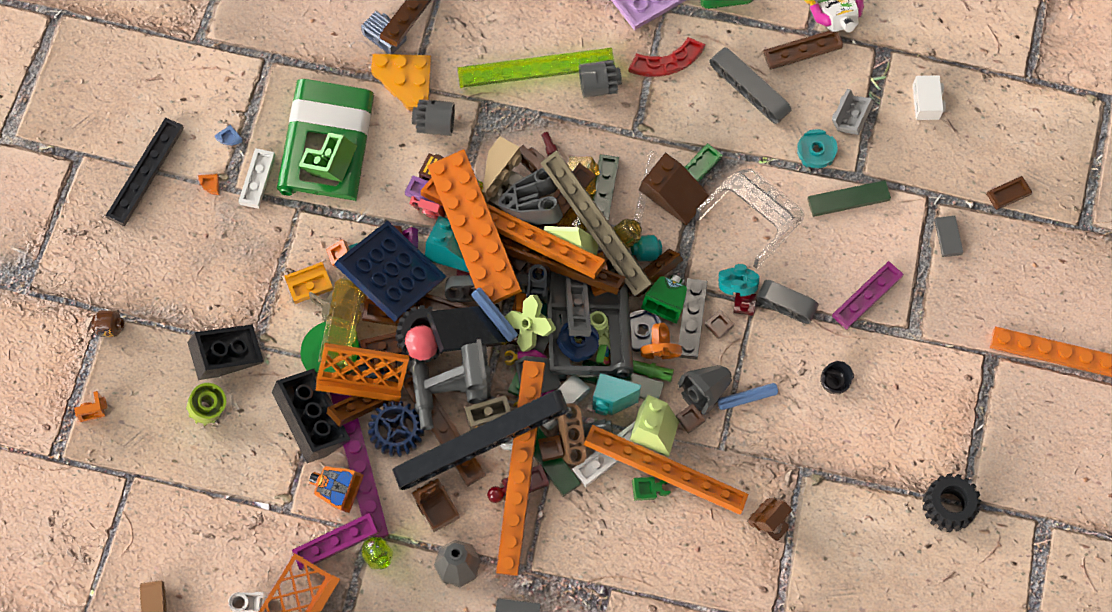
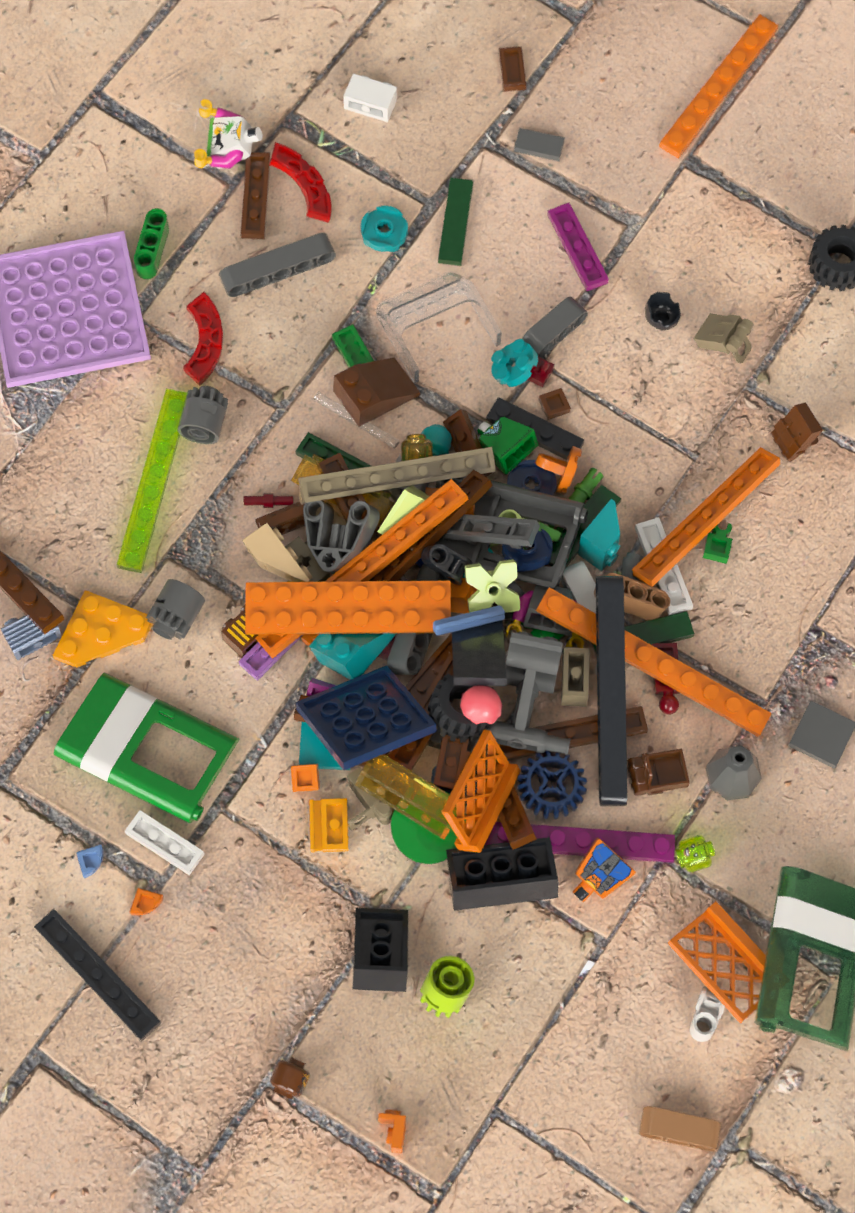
camera: 70 degrees left, 0 degrees up
magenta plate [292,513,380,571] -> none
bright green brick [299,133,357,182] -> none
coral plate [409,196,445,220] -> none
reddish brown plate [538,435,564,462] -> none
yellowish green slope [630,395,679,457] -> none
reddish brown plate [676,403,706,434] -> none
dark grey cone [678,365,732,415] -> none
medium blue axle [717,383,778,410] -> none
light grey bracket [832,89,874,135] -> none
none -> red tile [269,142,332,223]
none -> dark tan piece [693,313,753,363]

